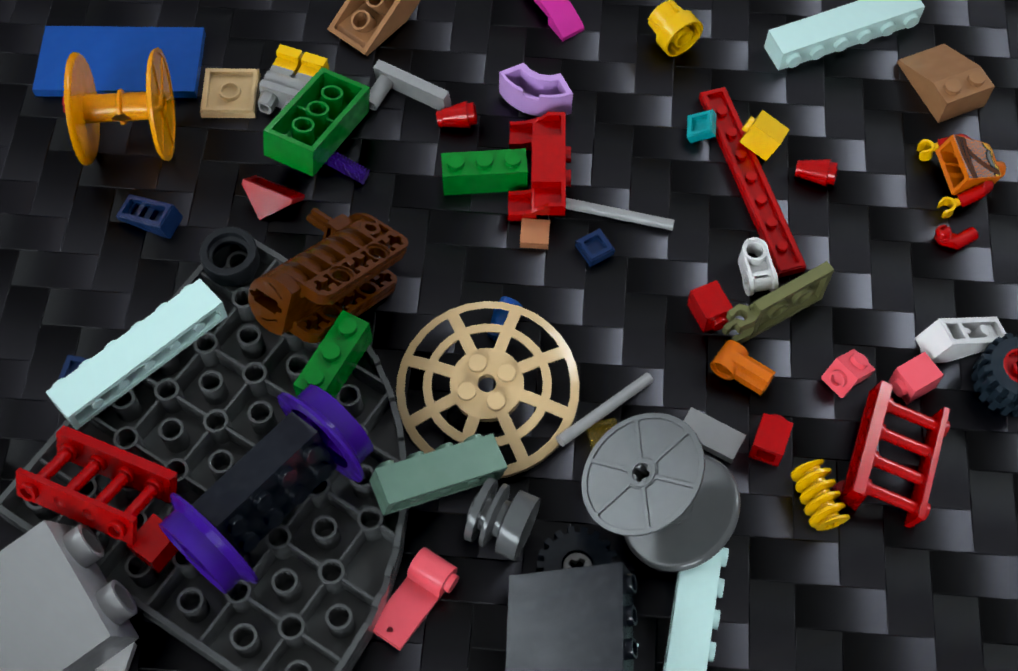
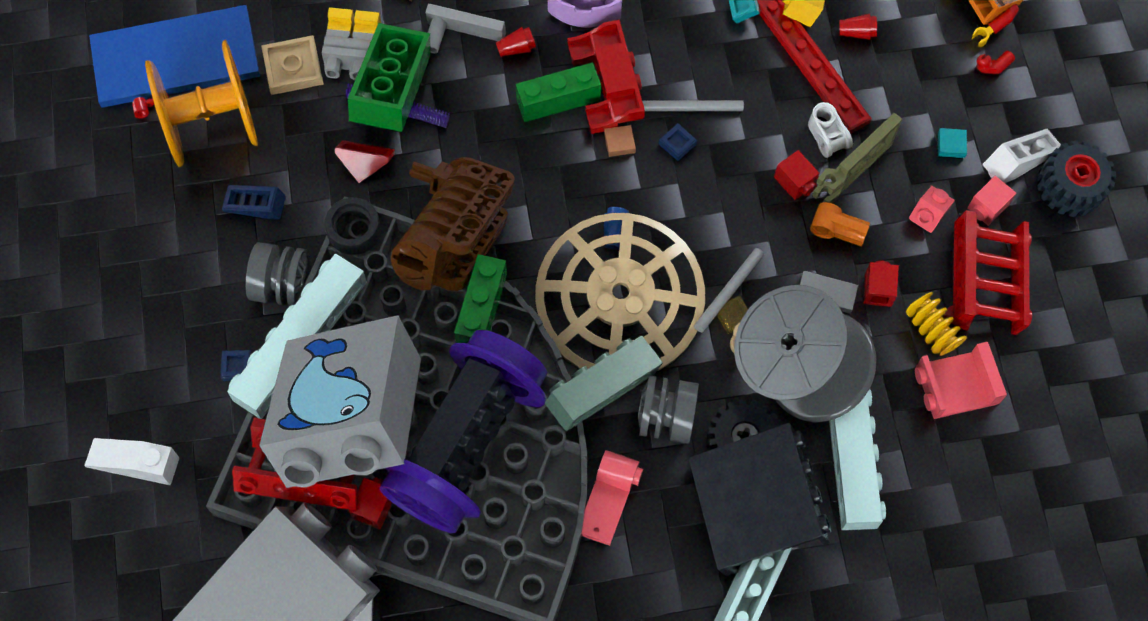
camera: 15 degrees left, 5 degrees up
none -> dark grey wheel [246,242,310,306]
none -> light grey brick [259,315,421,488]
none -> coral panel [915,342,1007,419]
none -> teal tile [938,128,967,158]

